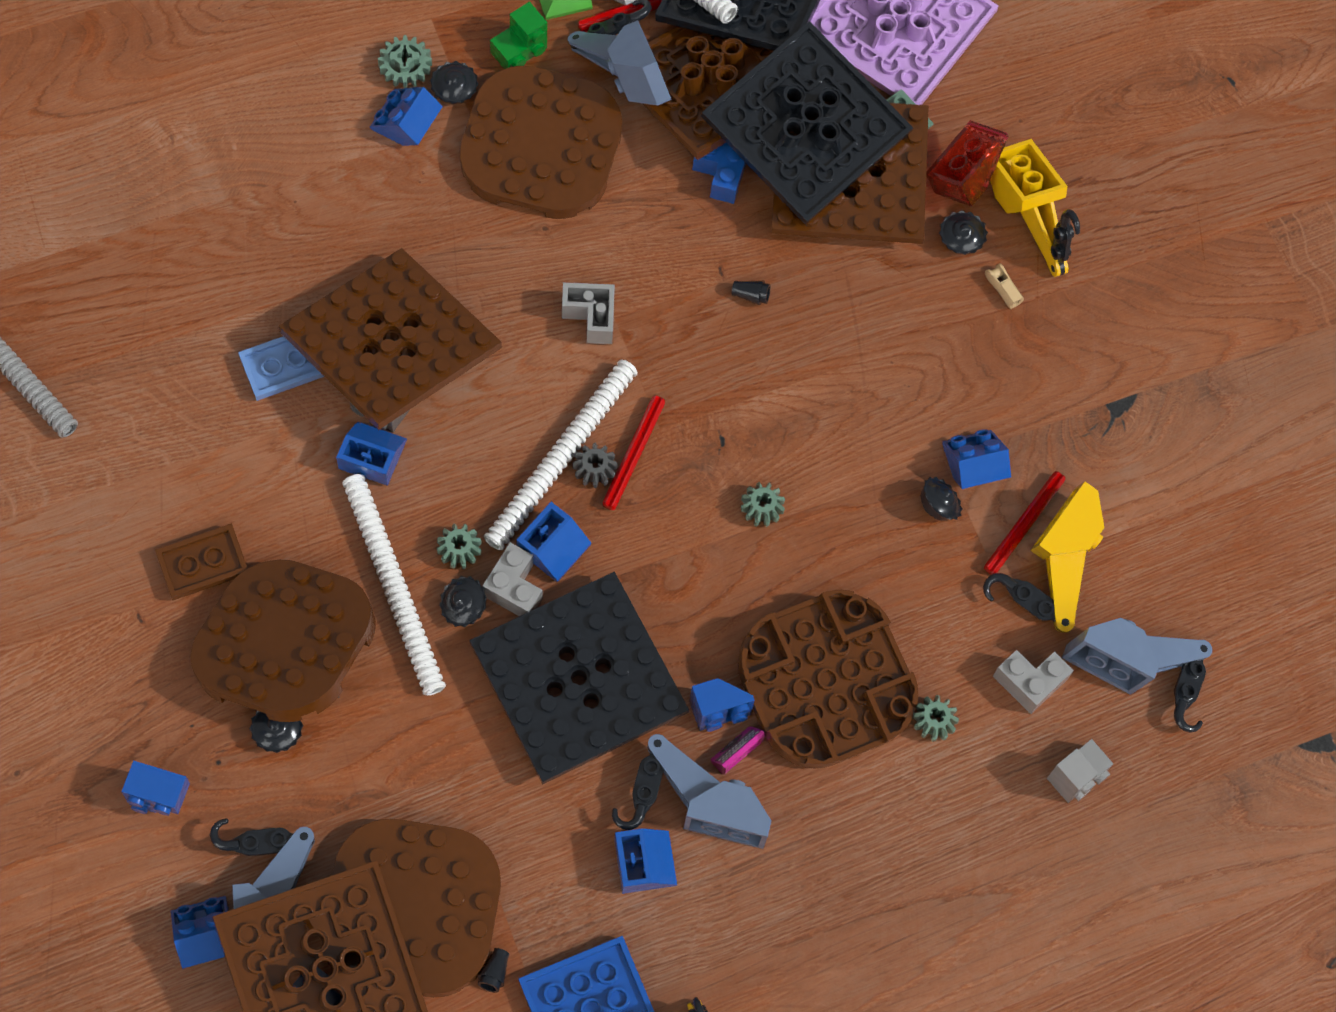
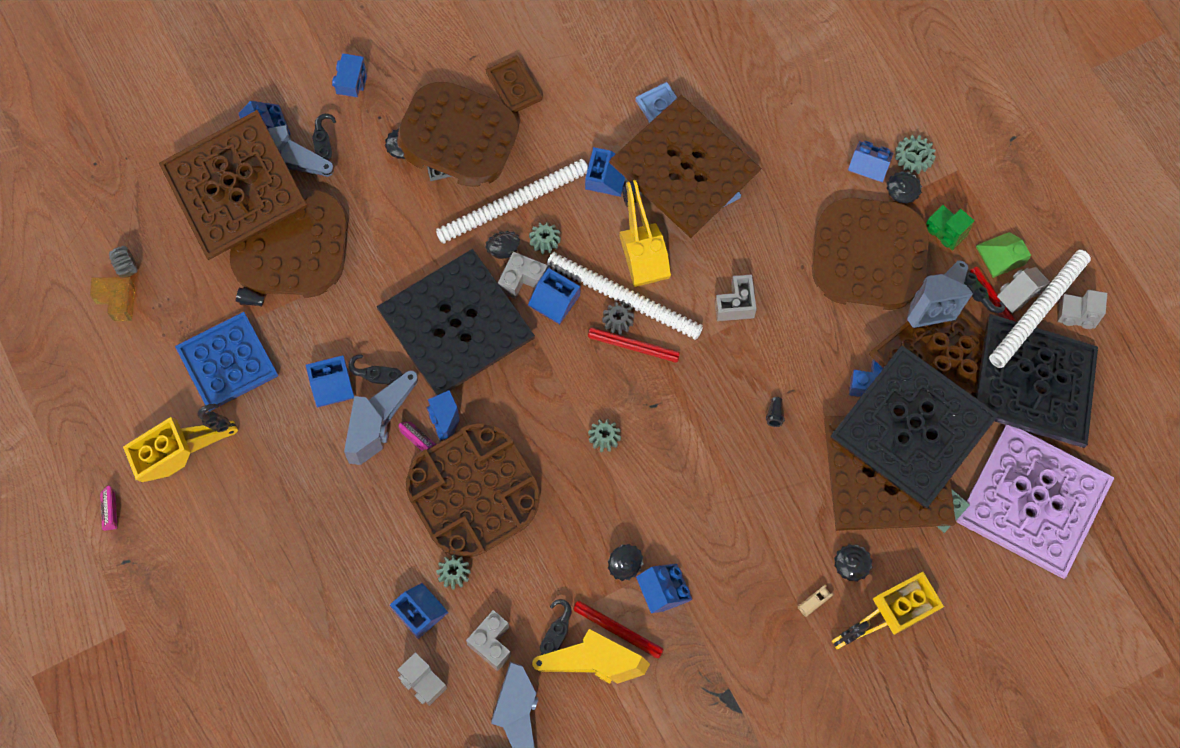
camera: 90 degrees right, 0 degrees up
clear red slope [926,120,1009,207] -> none
none -> blue slope [390,583,449,639]
none -> yellow slope [619,180,671,287]

